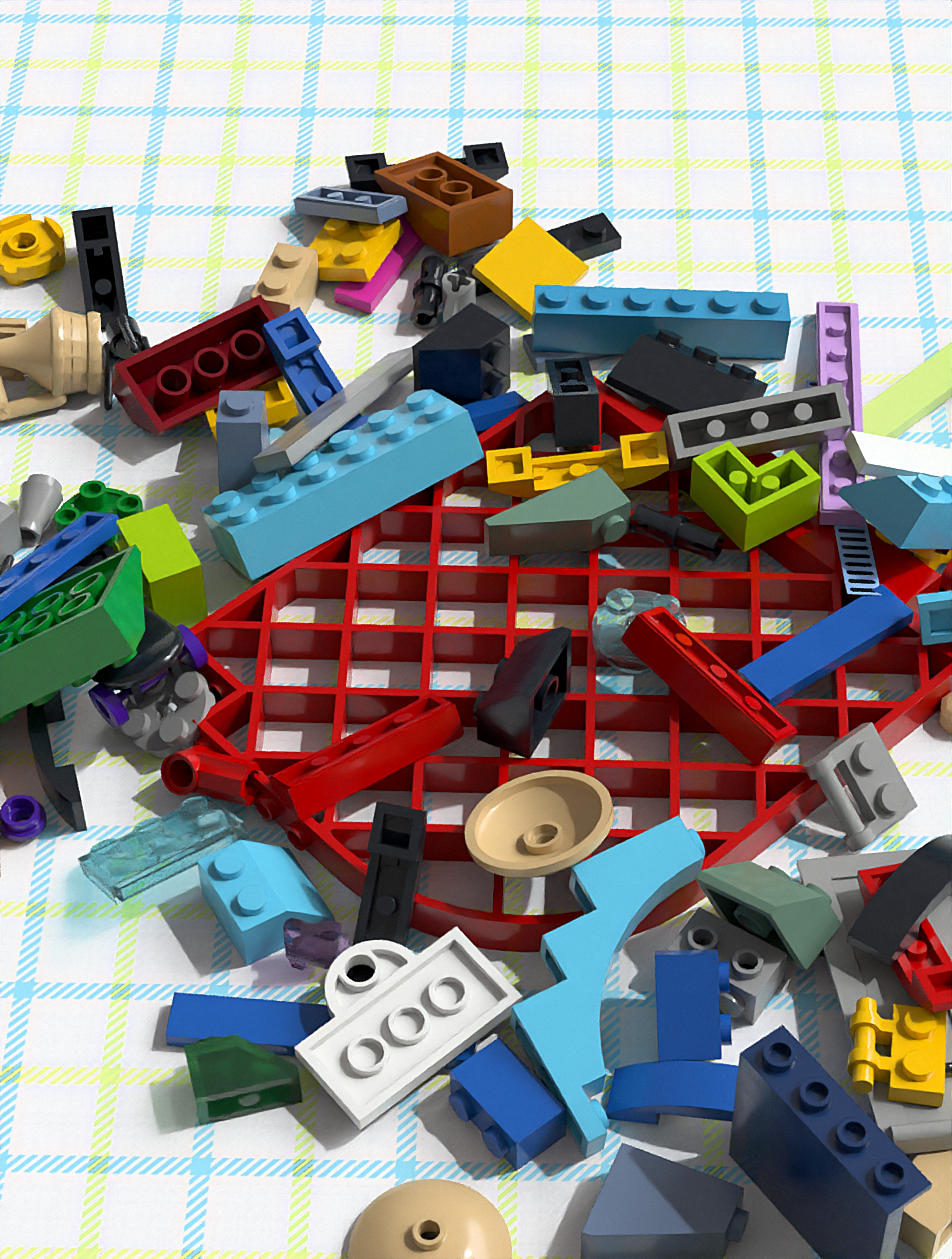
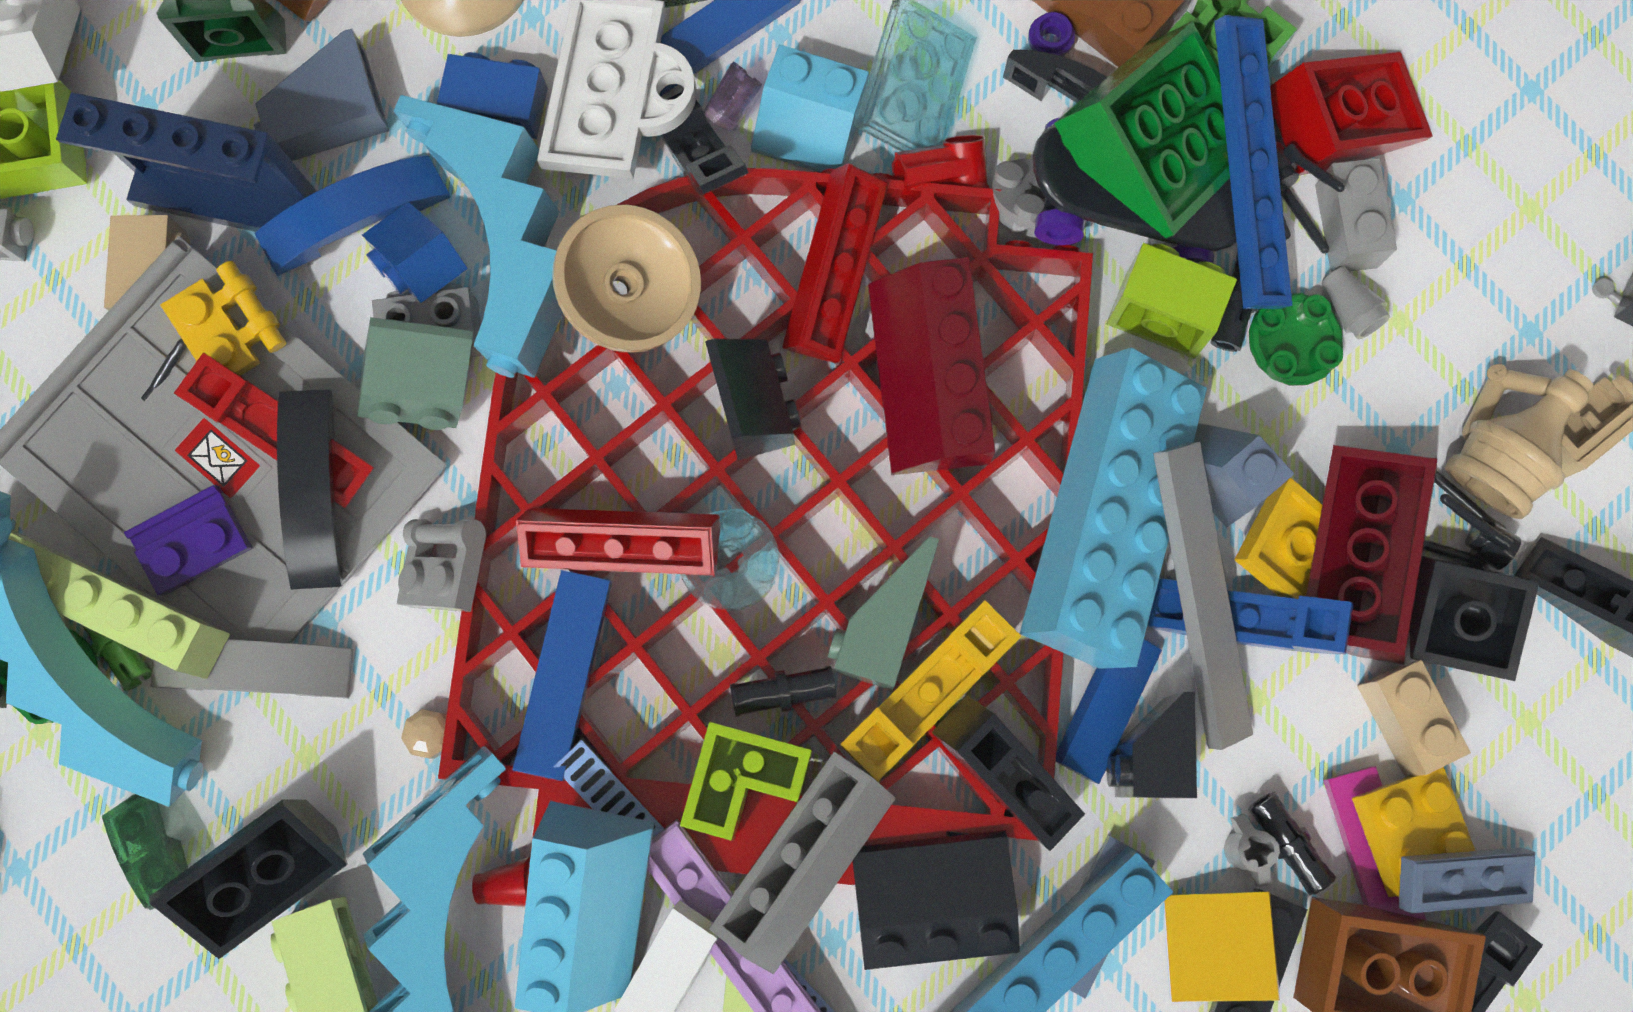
camera: 140 degrees right, 30 degrees up
none -> dark red slope [868,257,995,475]
none -> black slope [1410,556,1539,681]

